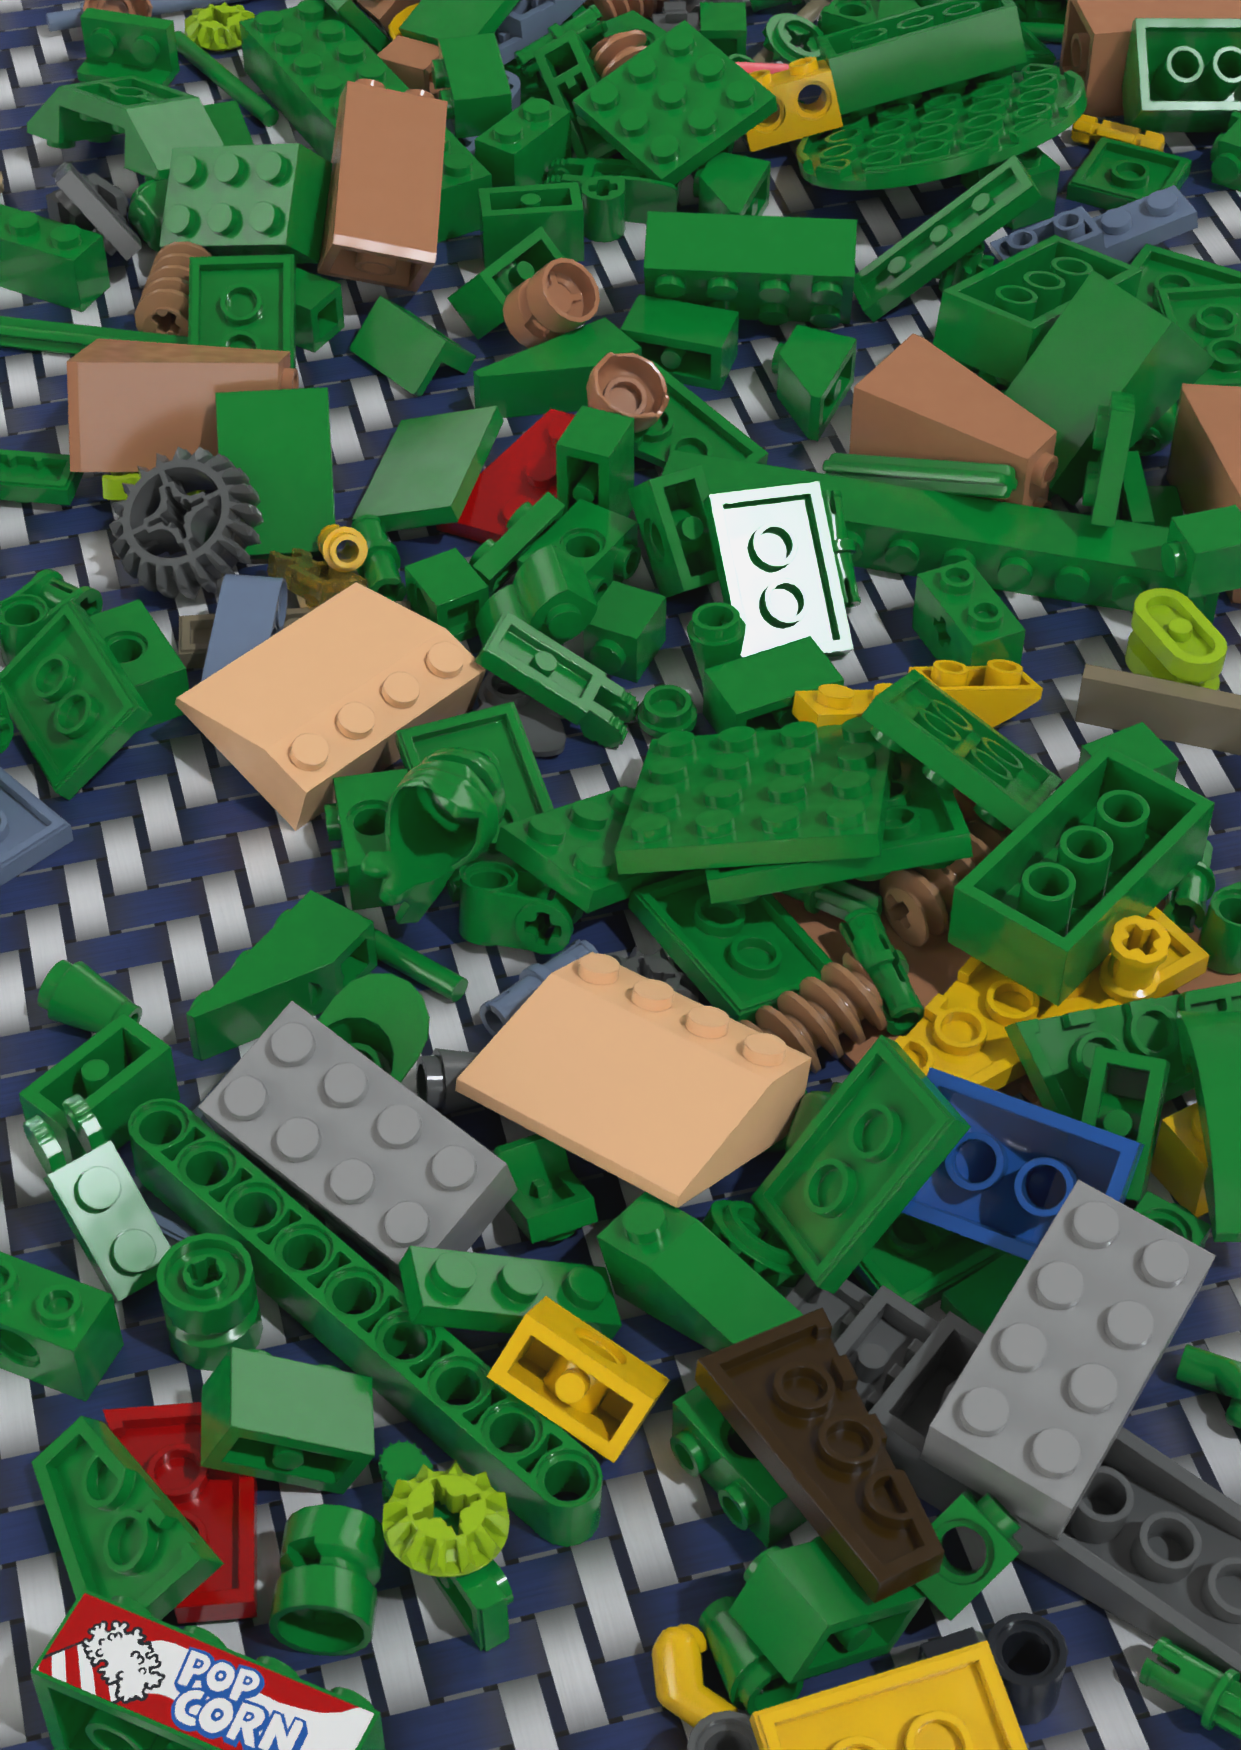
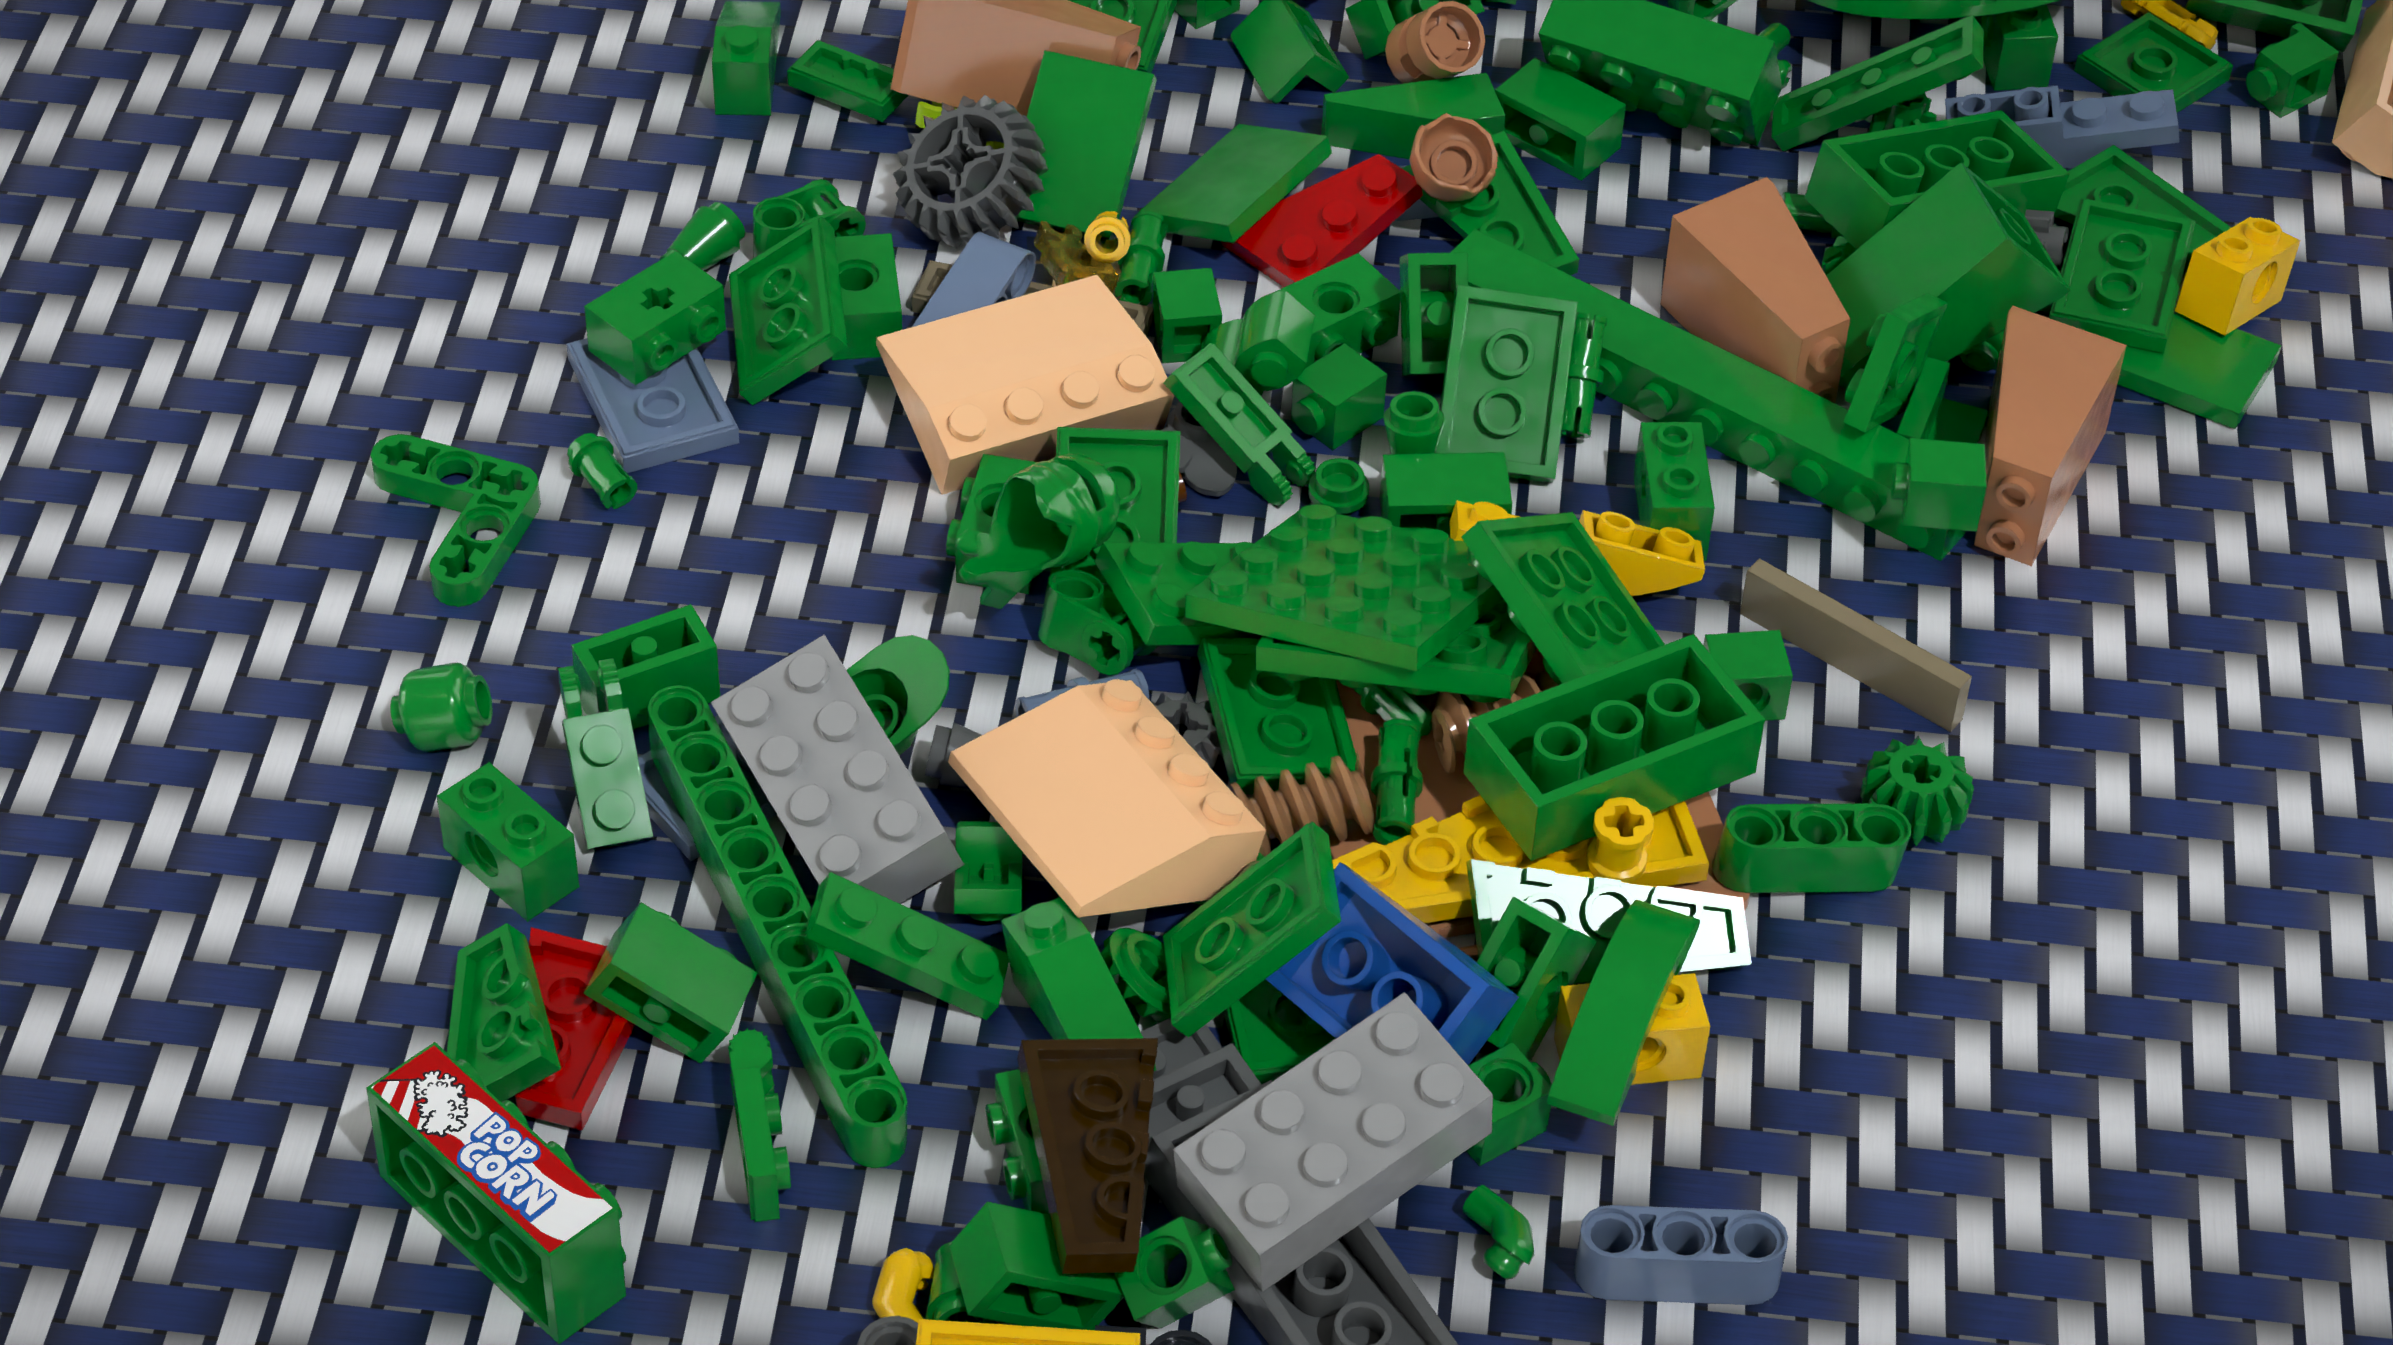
camera: 20 degrees right, 0 degrees up
green cone [37,960,142,1033] -> none
green wheel [156,1233,263,1371] -> none
green slope [186,890,378,1061] -> none
green wheel [269,1504,386,1656] -> none
green bar [374,928,468,1002] -> none
lime gear [382,1461,510,1577] -> none
green plate [469,491,565,598] -> none
yellow brick [486,1296,670,1463] -> none
green brick [556,405,634,517] -> none
green slope [772,324,857,441] -> none
green axle [822,453,1018,499] -> none
lime brick [1125,588,1227,690] -> none
green axle [1163,840,1216,933] -> none

